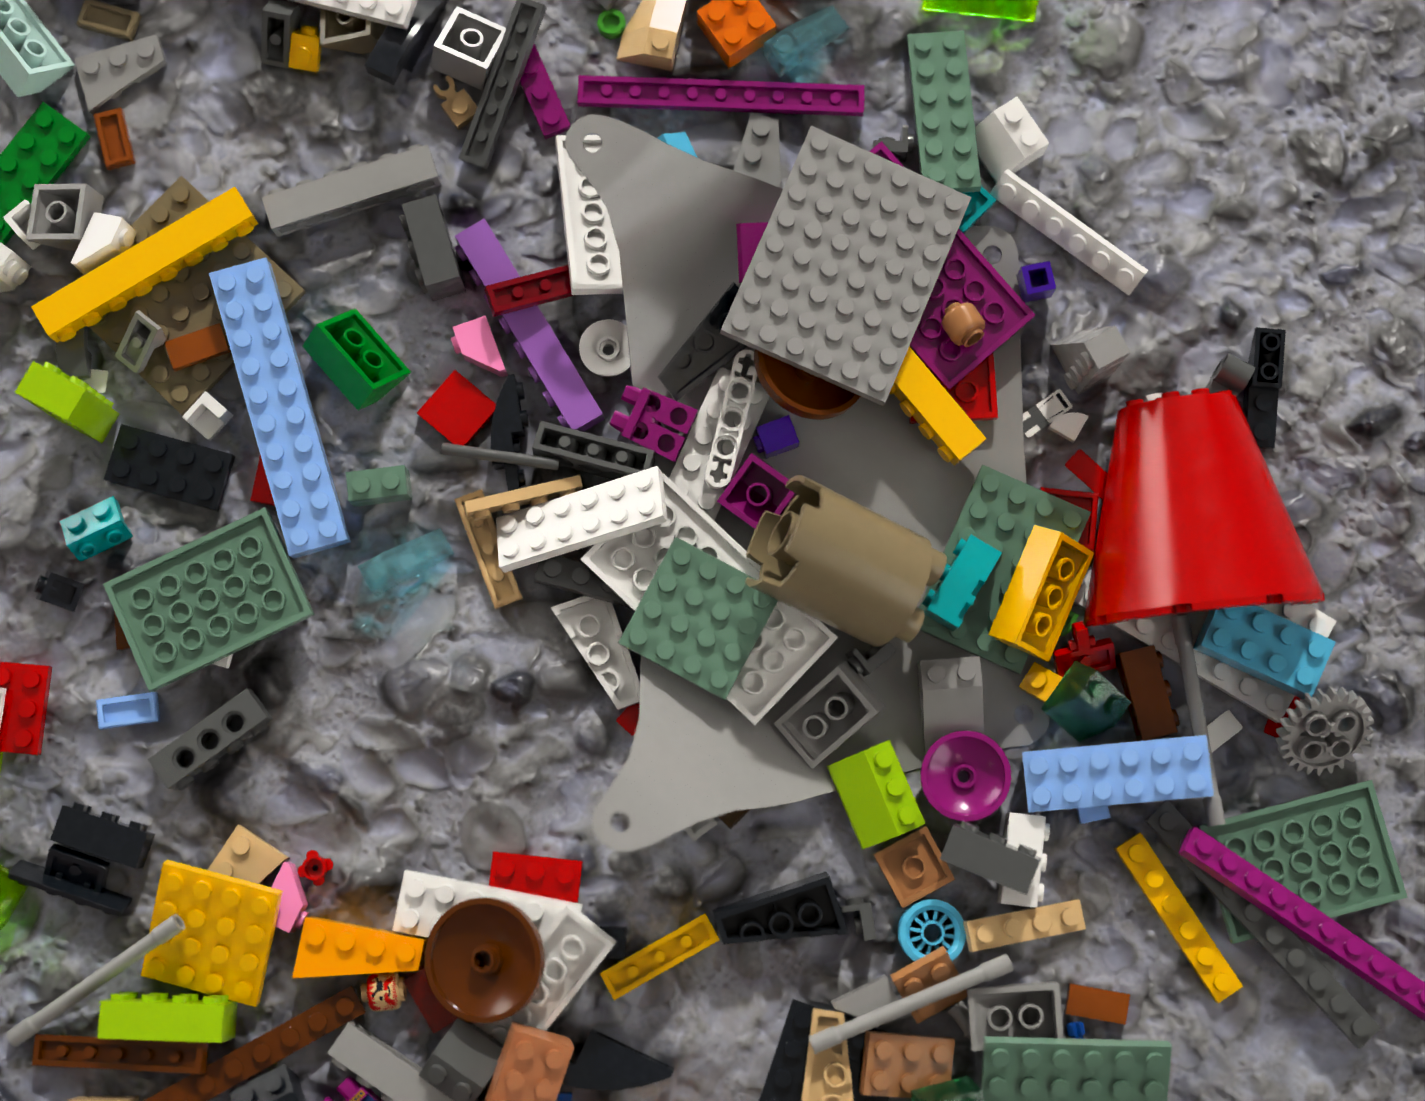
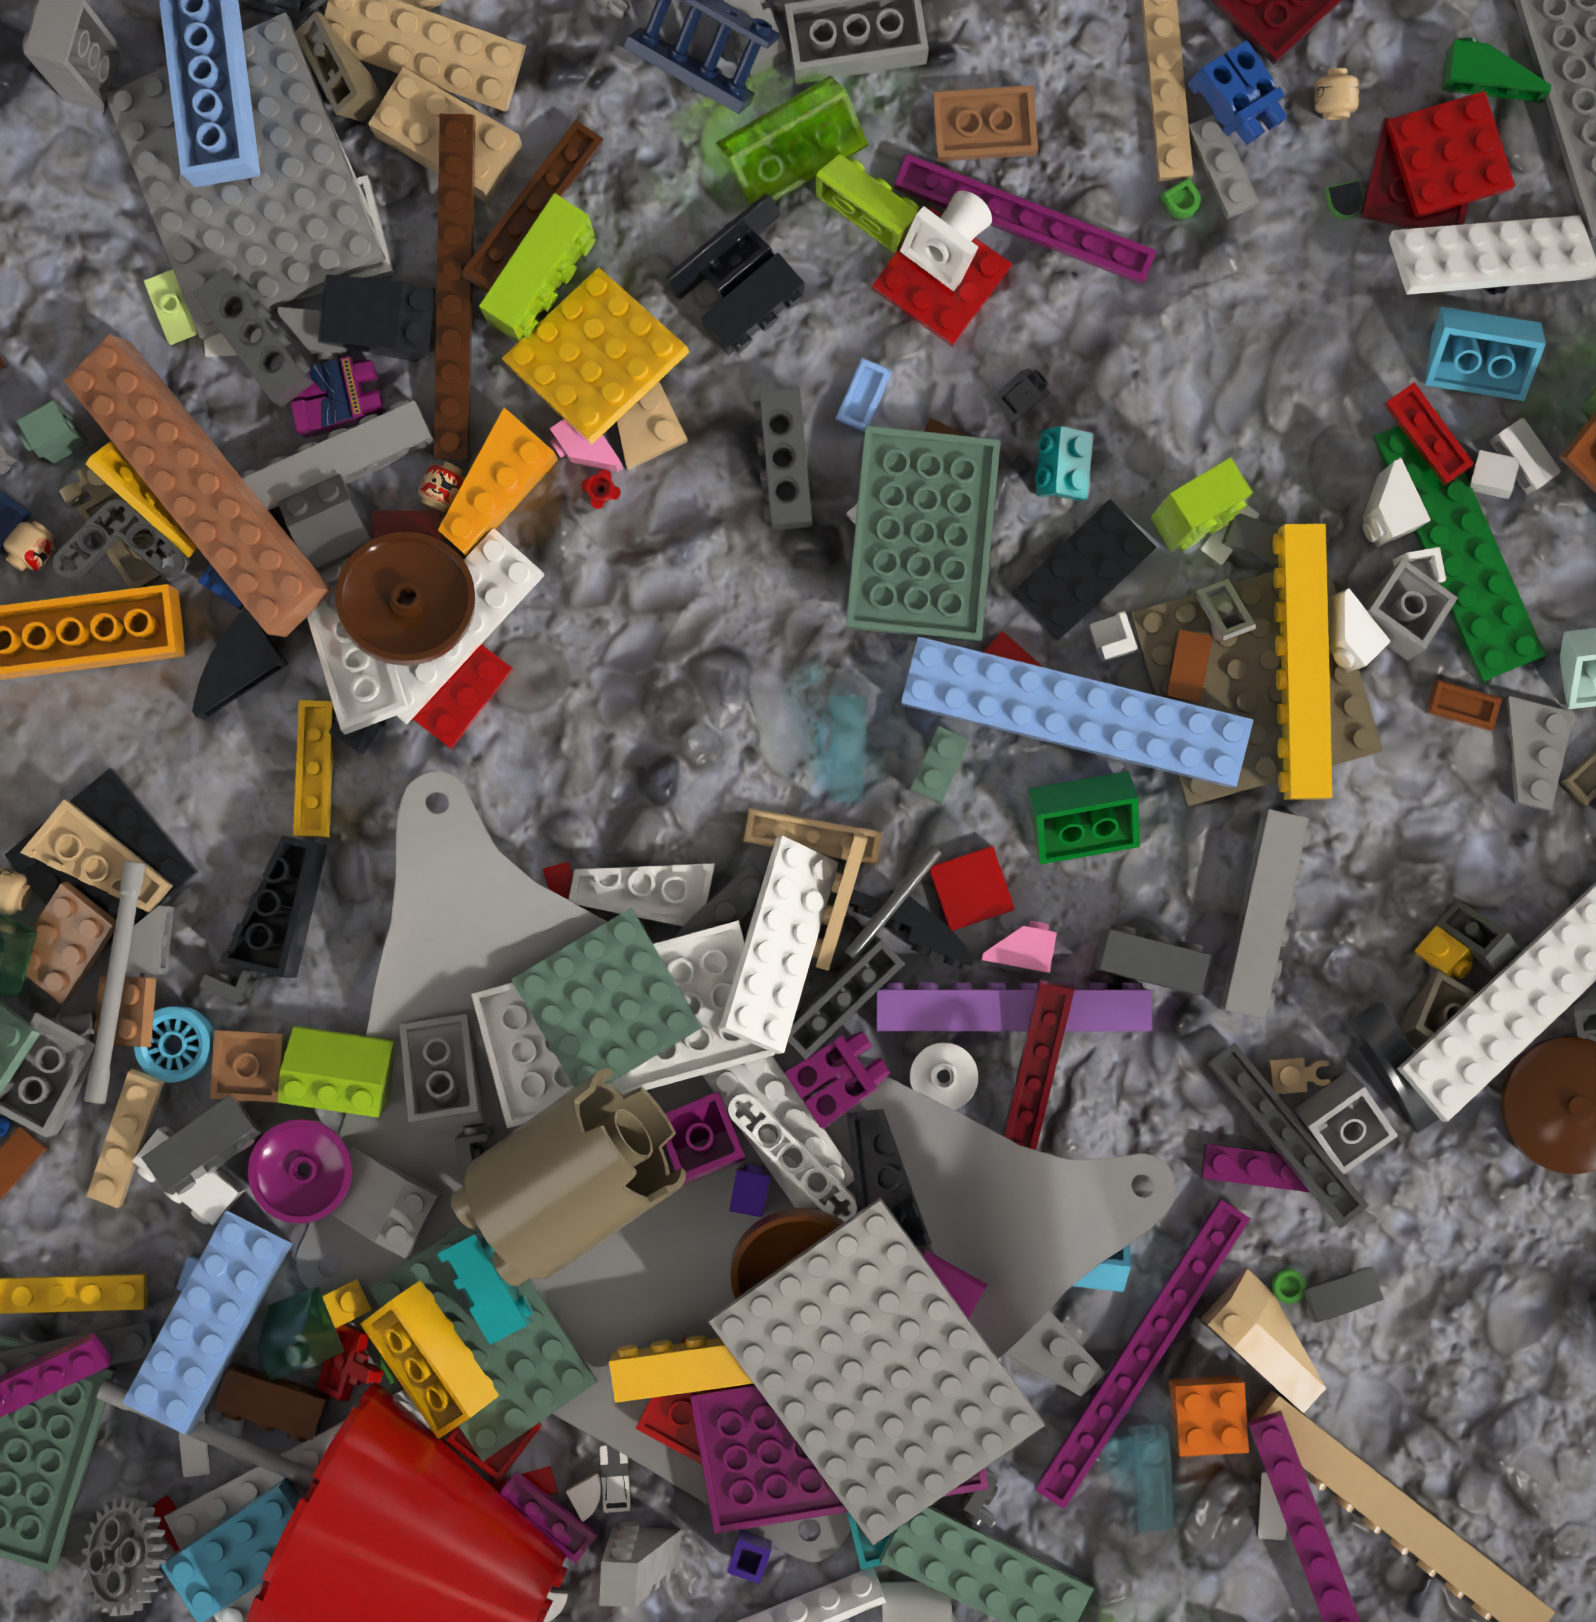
camera: 120 degrees right, 5 degrees up
light grey piece [6,914,186,1047] -> none
white plate [555,135,623,295] -> none
medium nougat head [941,302,986,347] -> none
none -> magenta plate [499,1471,598,1564]

